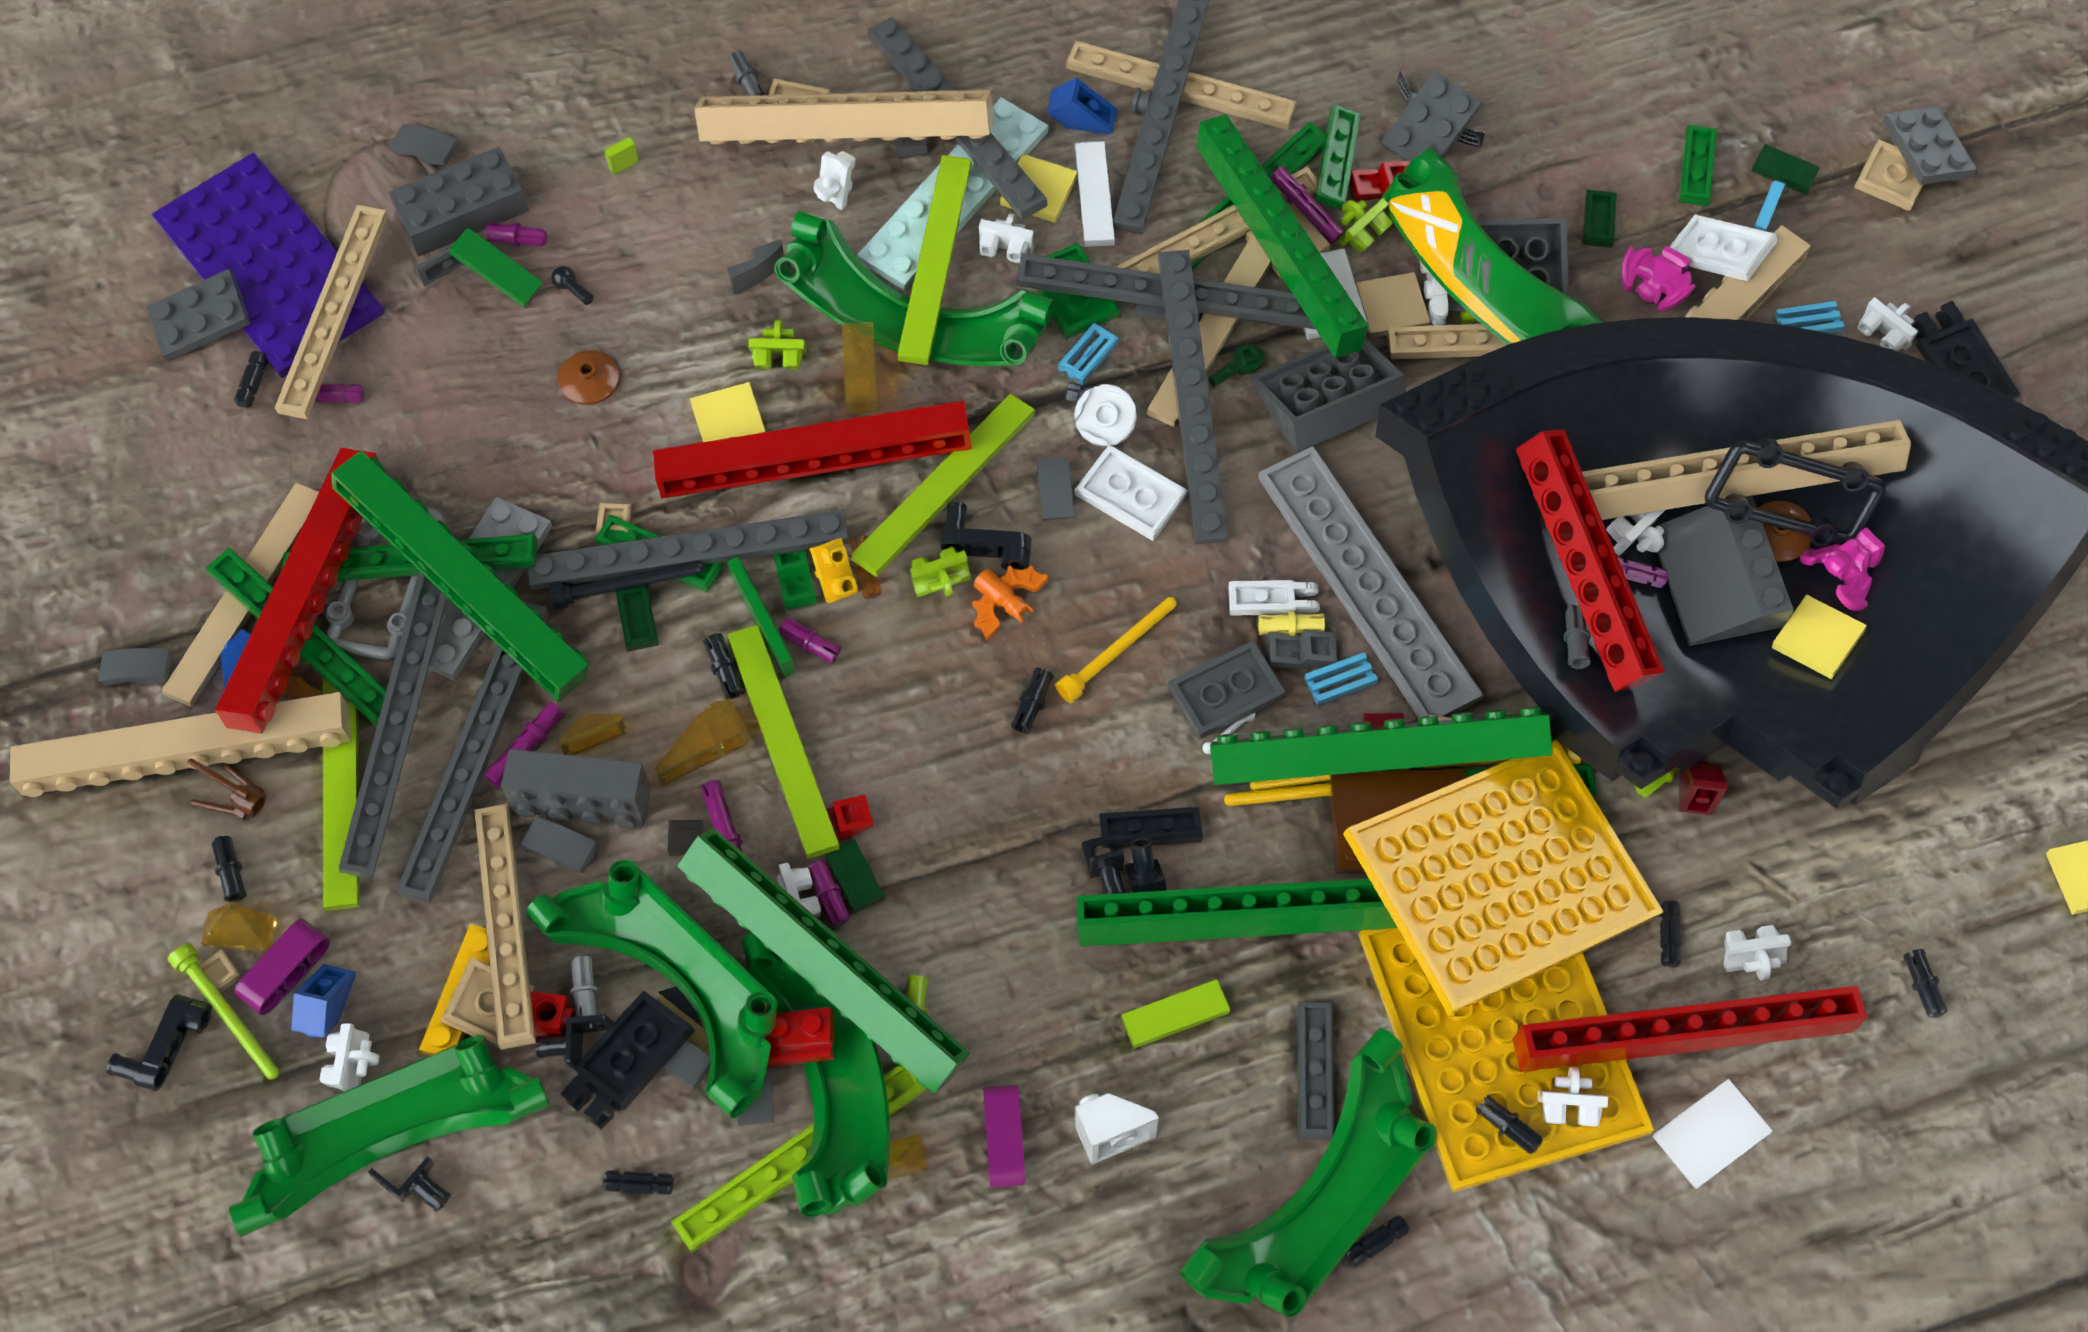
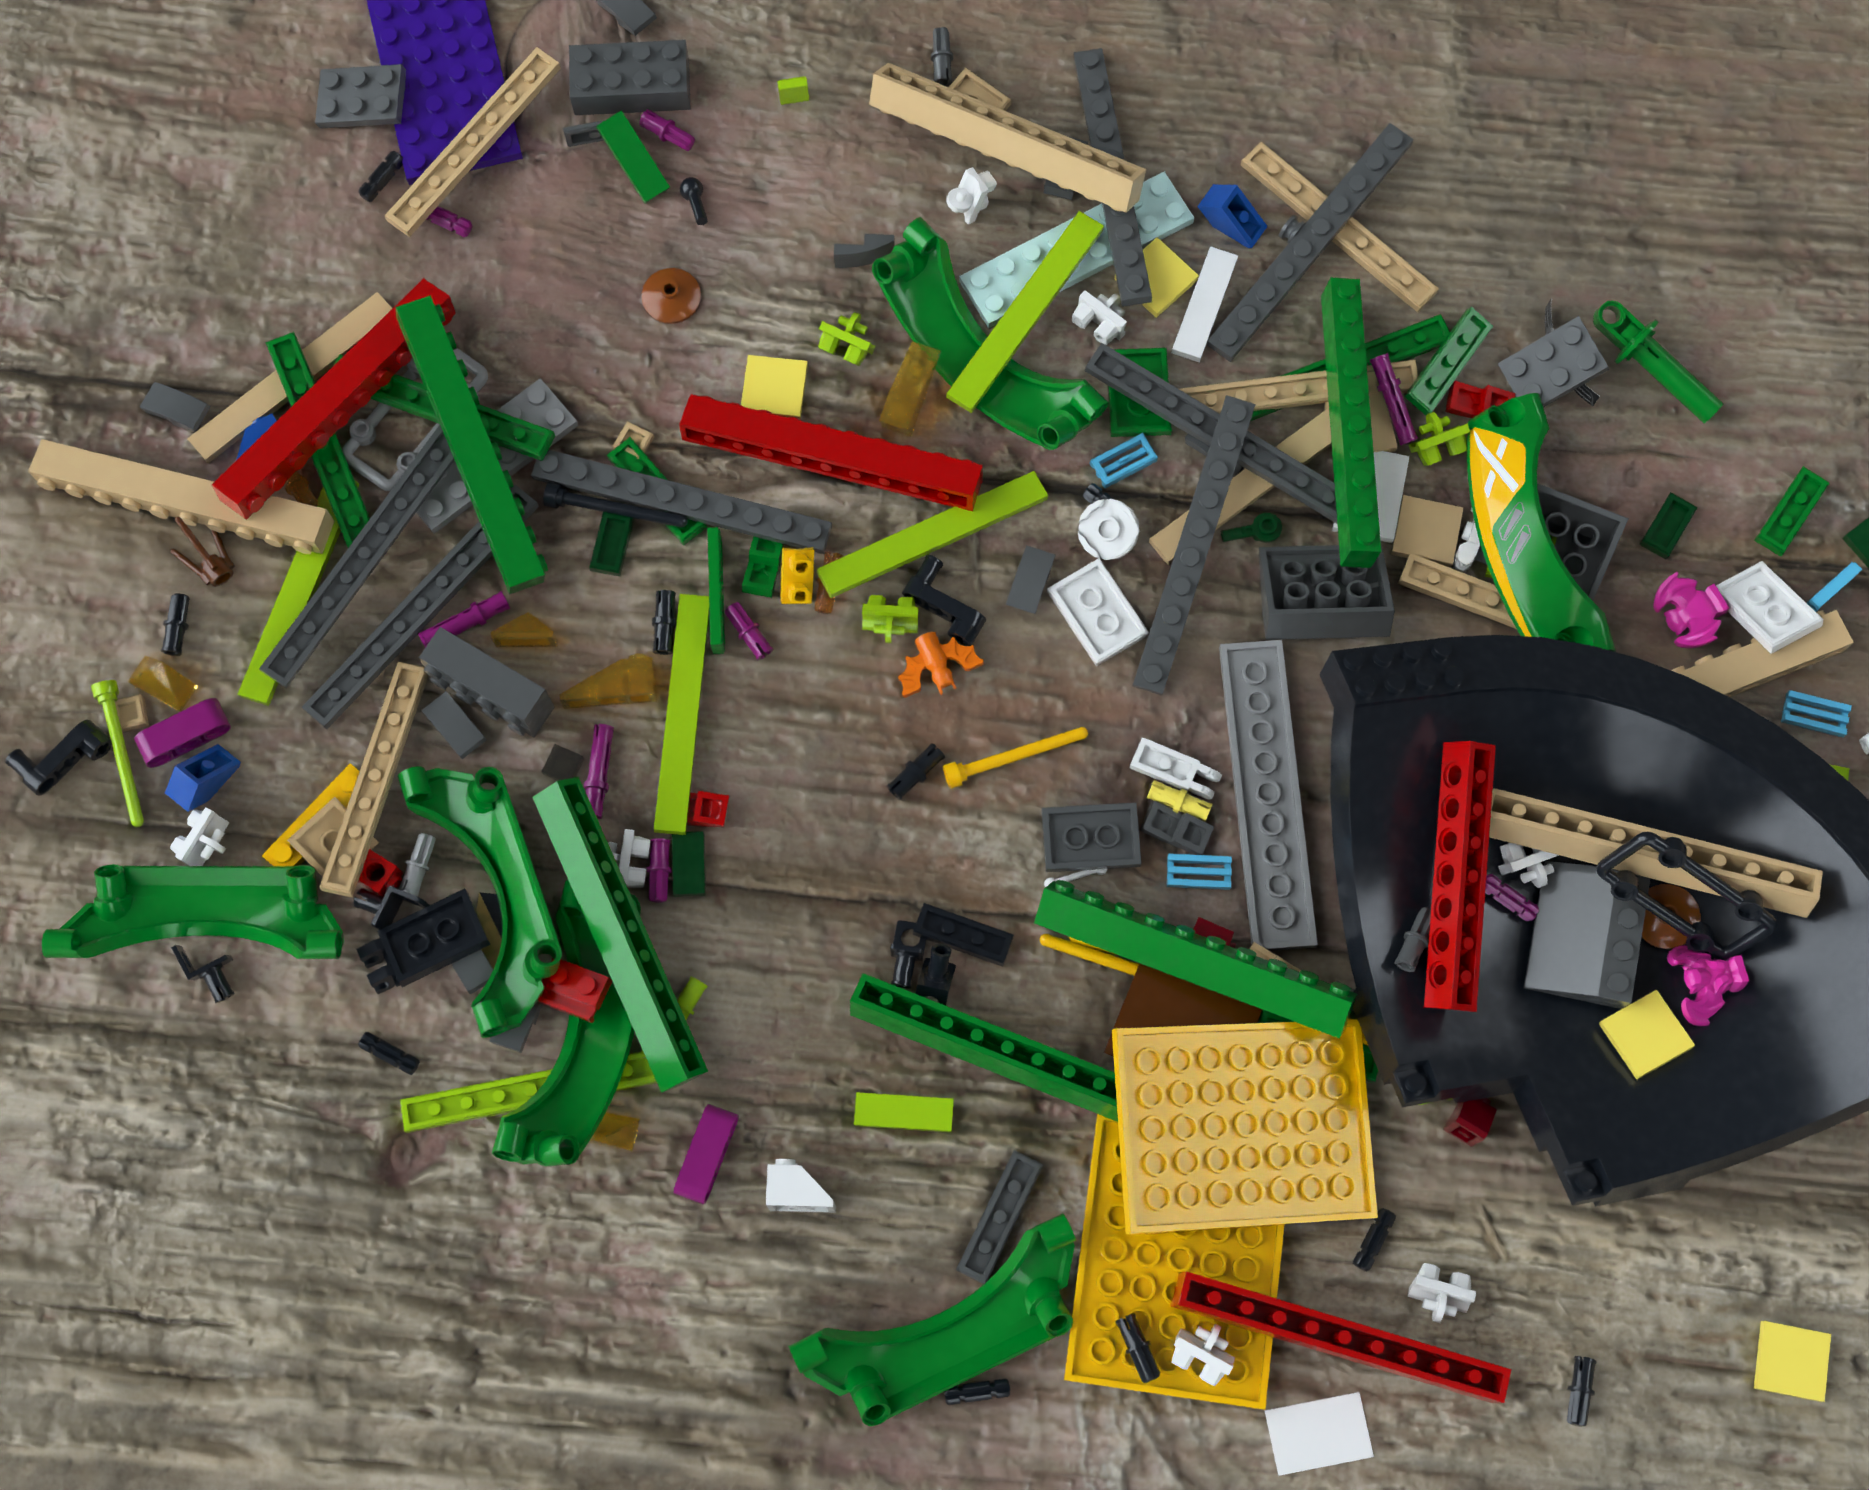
camera: 25 degrees right, 10 degrees up
none -> green piece [1593,301,1724,424]

